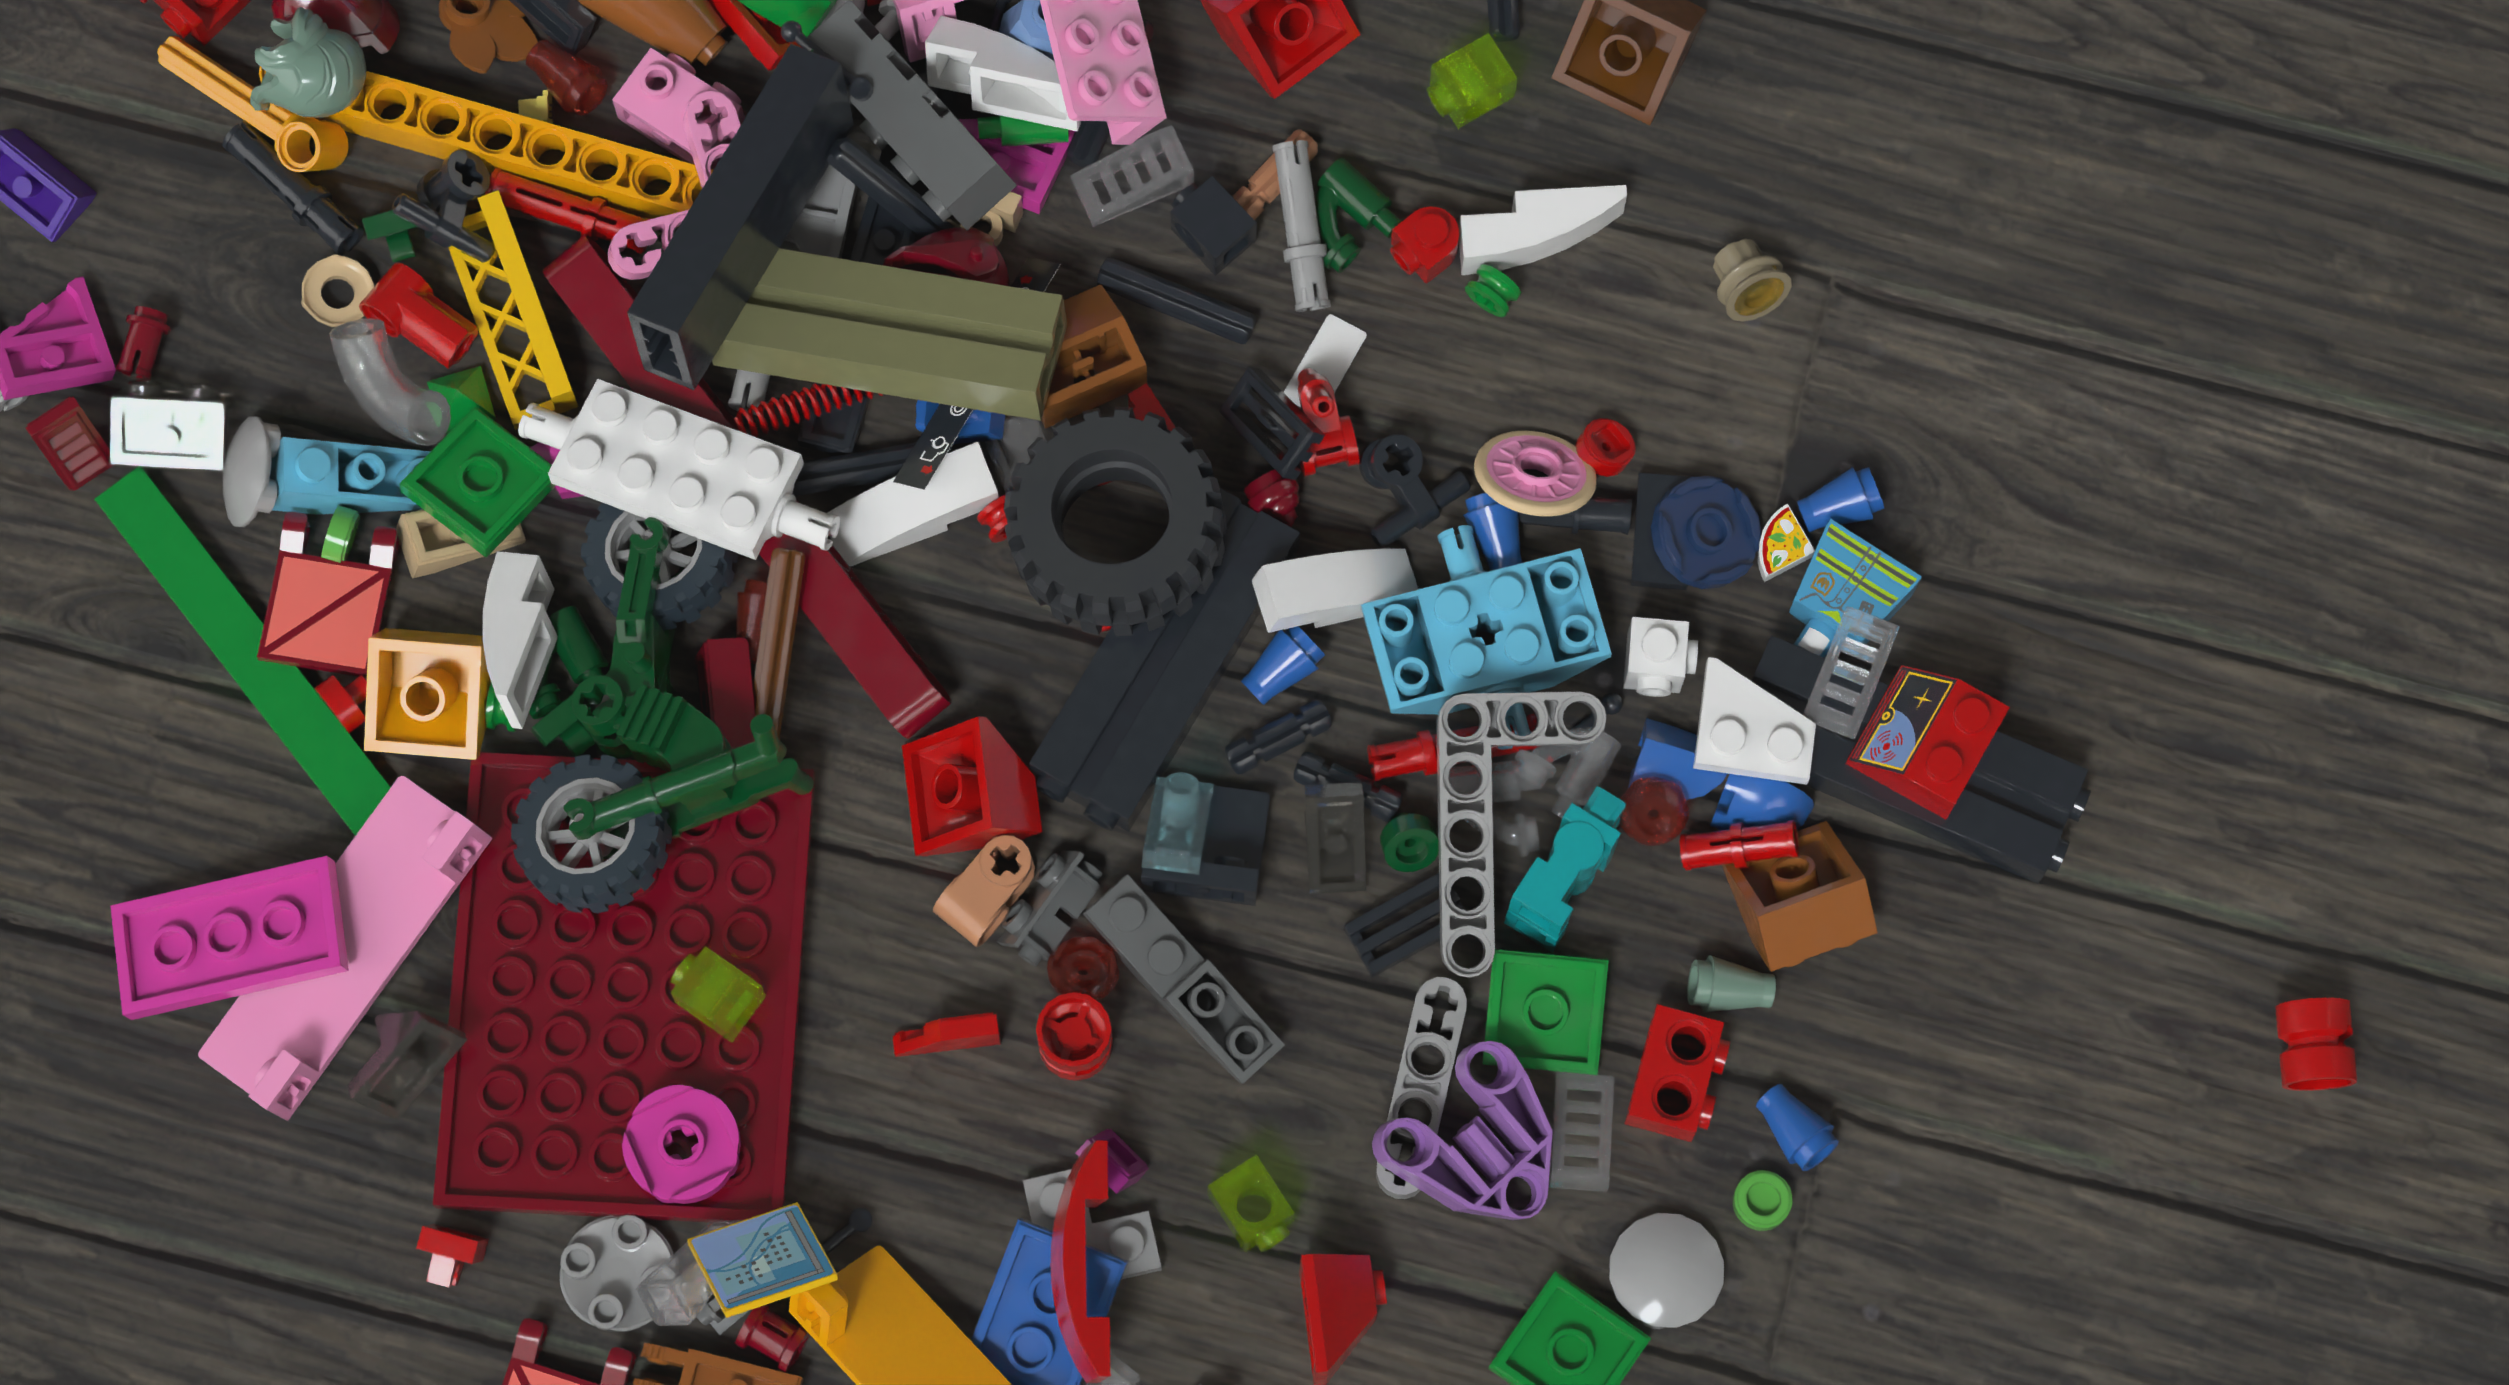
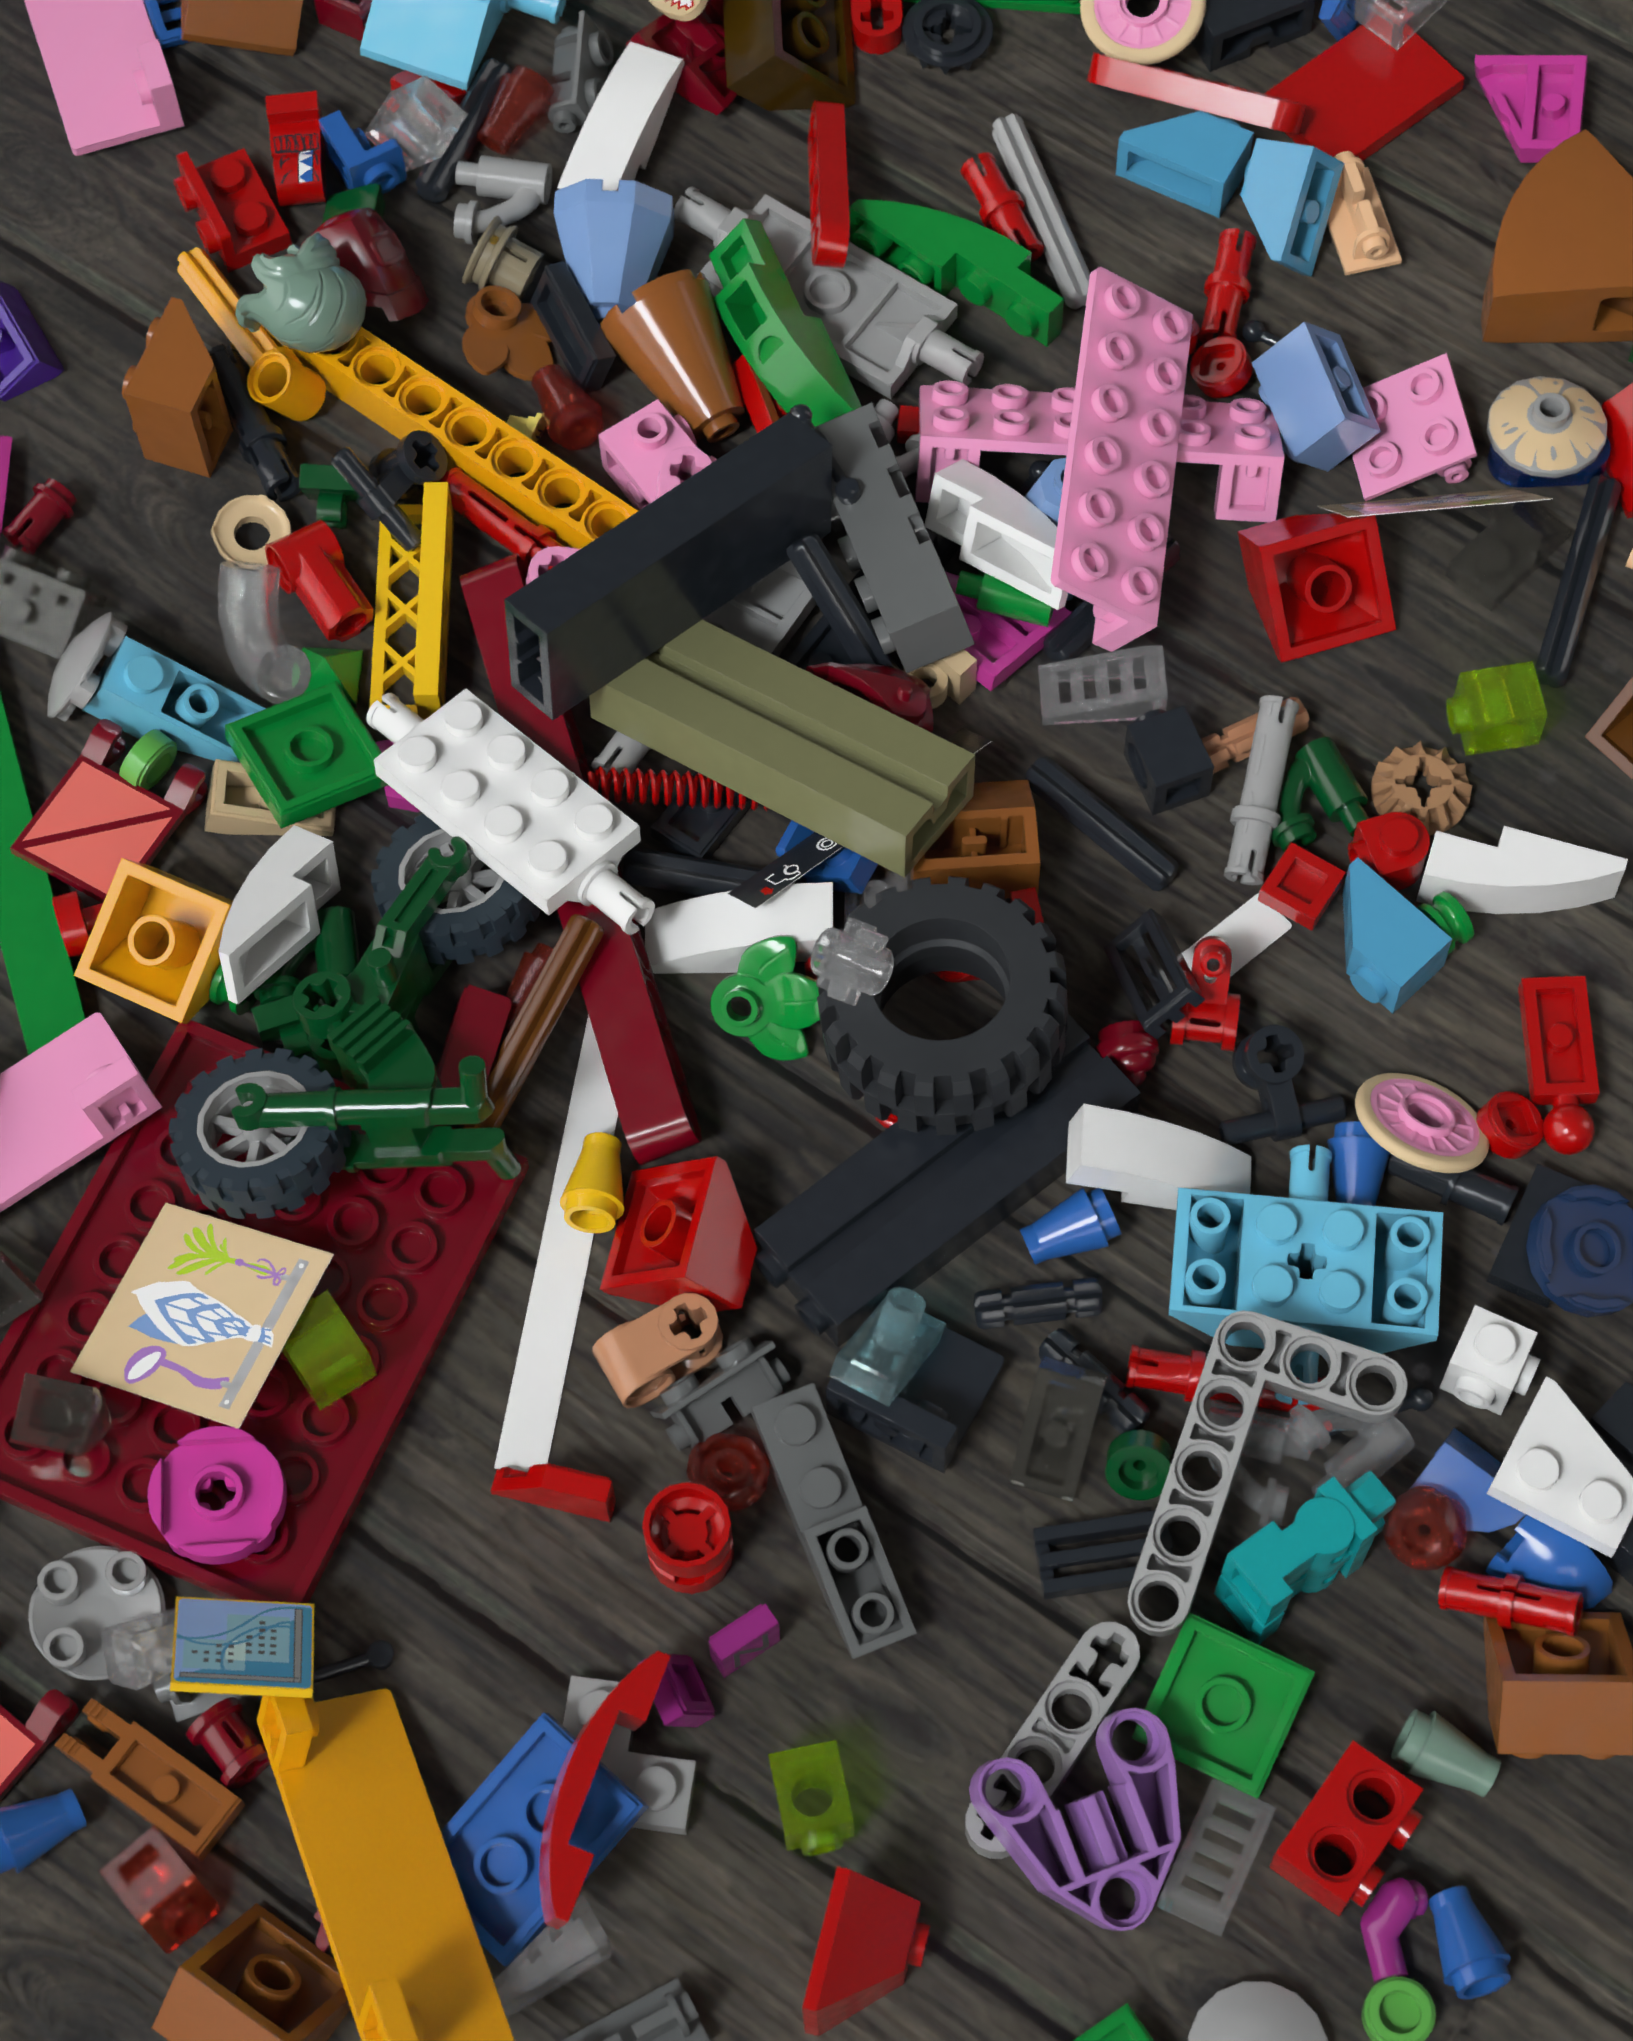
camera: 25 degrees right, 10 degrees down
none -> clear smoke plate [9,1373,112,1456]
none -> tan sticker [70,1203,334,1429]
none -> dark orange slope [122,297,233,478]
none -> white sticker [494,1014,618,1472]
none -> yellow cone [560,1132,624,1233]
none -> magenta tile [708,1603,781,1678]
none -> green plate [710,935,820,1061]
none -> clear gear [811,917,894,1006]
none -> red plate [1258,842,1346,931]
none -> dark azure slope [1343,857,1452,1014]
none -> magenta arm [1360,1877,1429,1983]
none -> medium nougat gear [1371,741,1472,836]
none -> red plate [1518,976,1600,1155]

